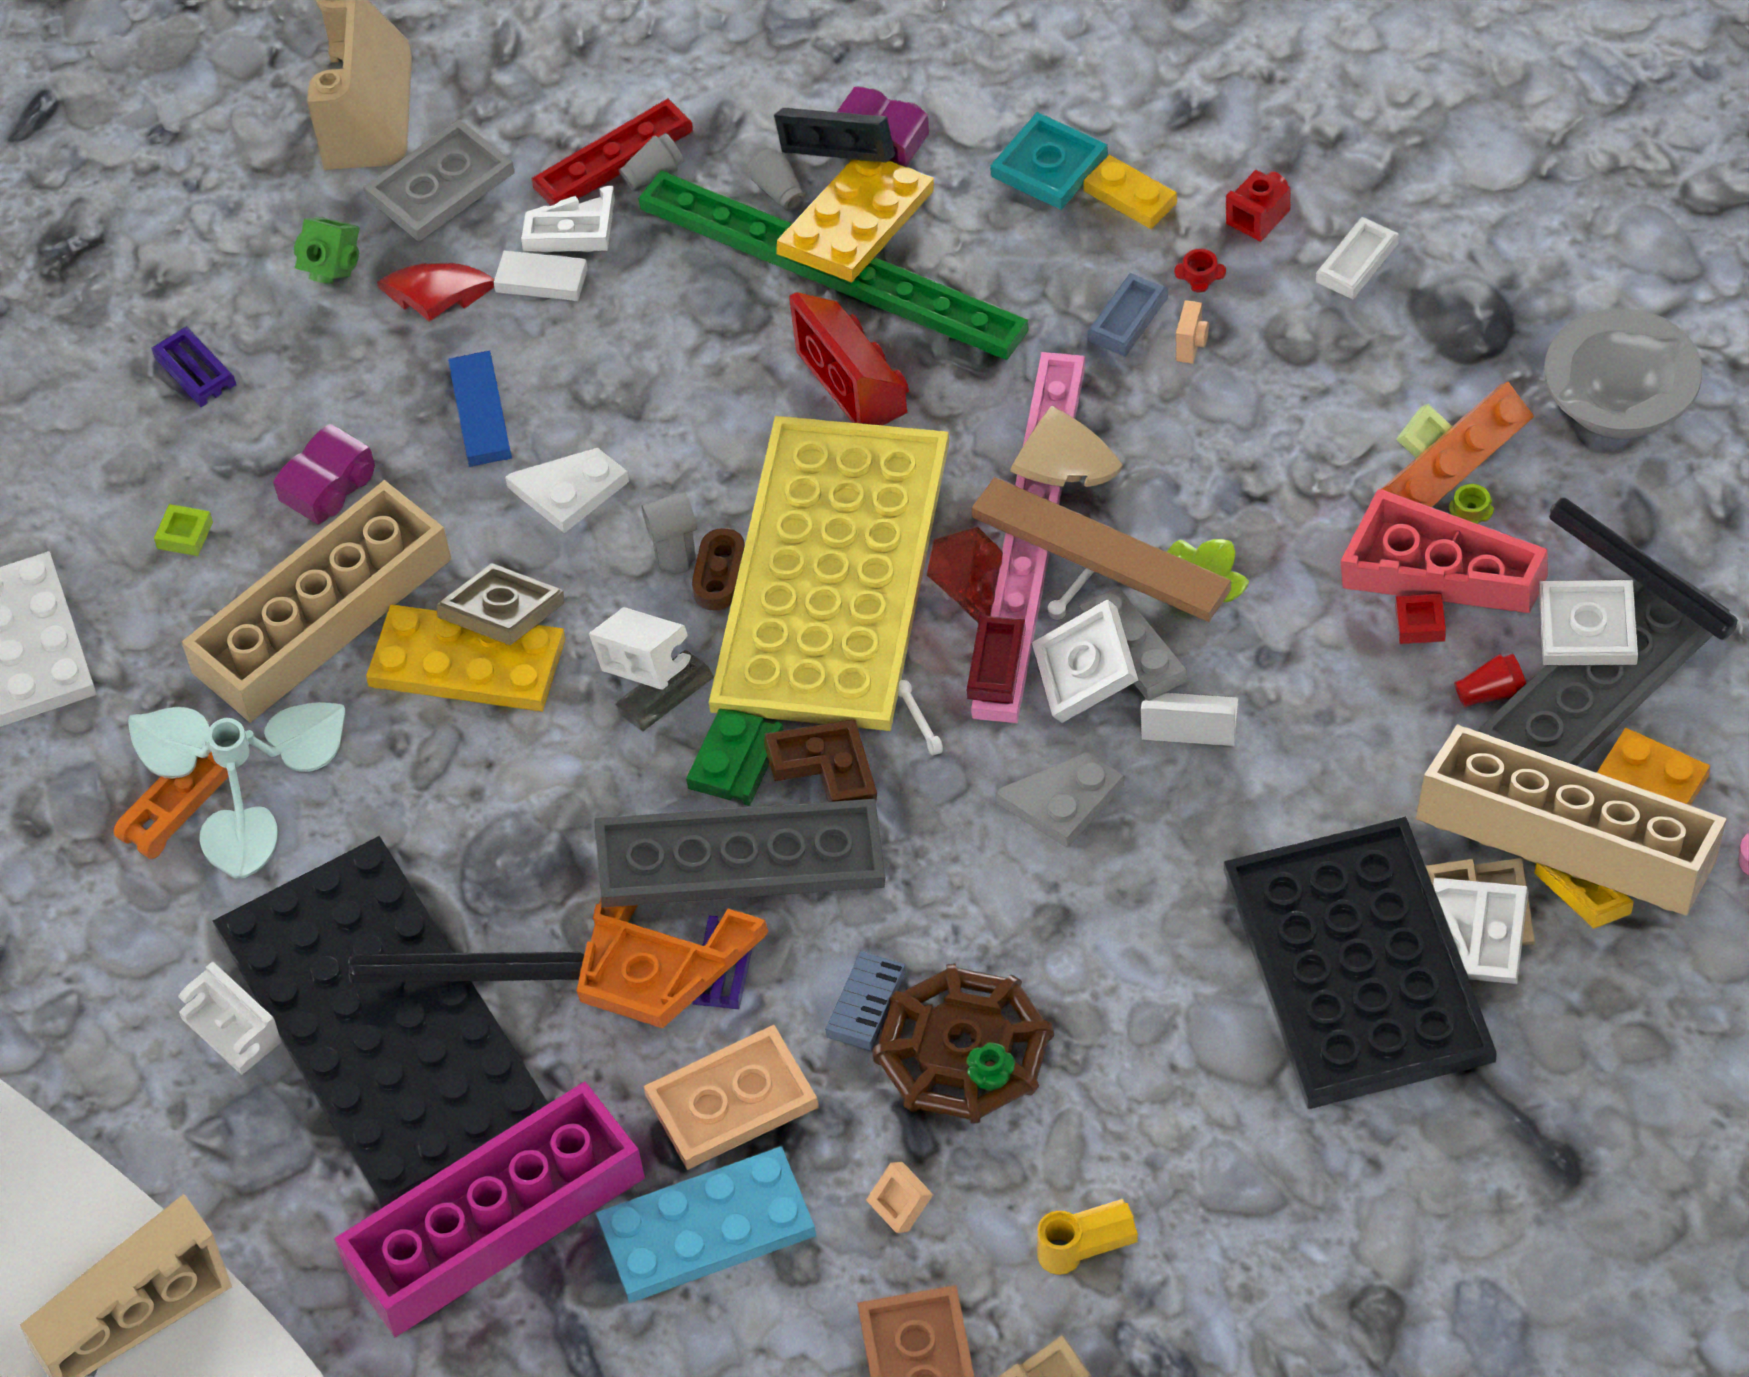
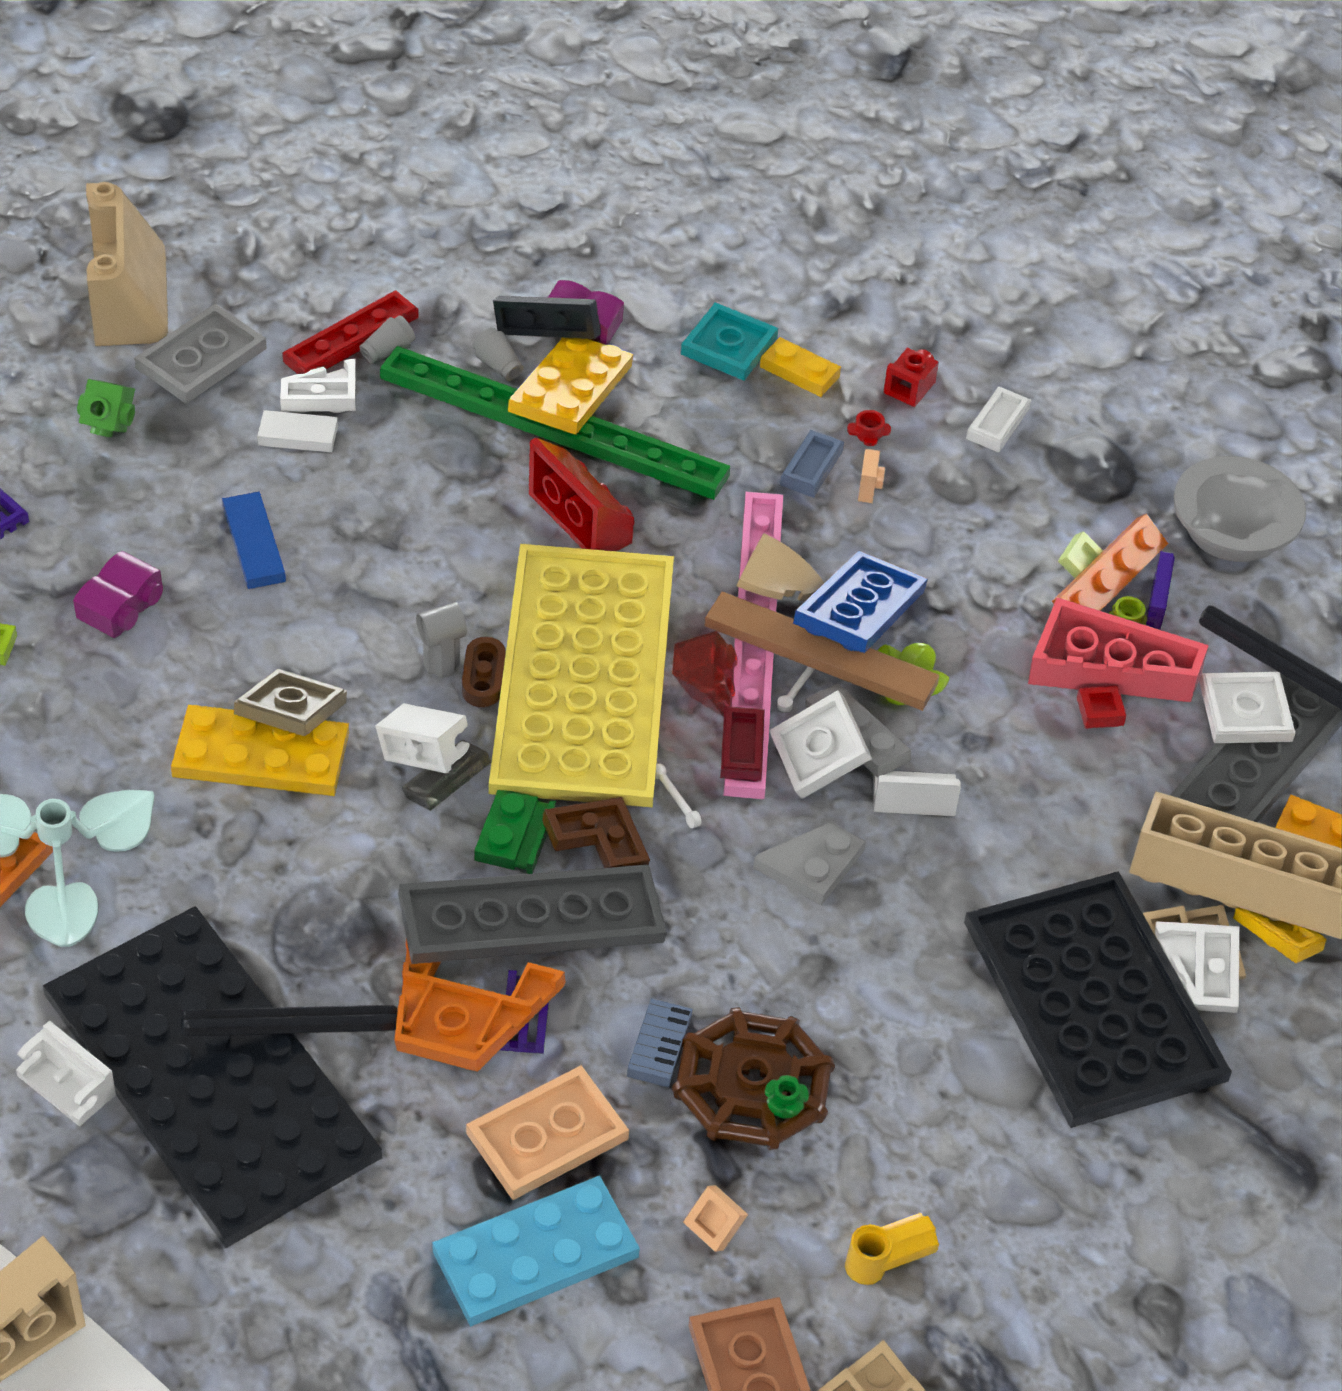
camera: 15 degrees left, 5 degrees down
tan brick [182,480,452,723] -> none
dark pink brick [334,1081,645,1338] -> none
red brick [377,263,495,322] -> none
white wing [505,447,629,533] -> none
red cone [1454,653,1526,708] -> none
none -> blue plate [793,551,928,653]
none -> dark purple tile [1146,551,1175,630]

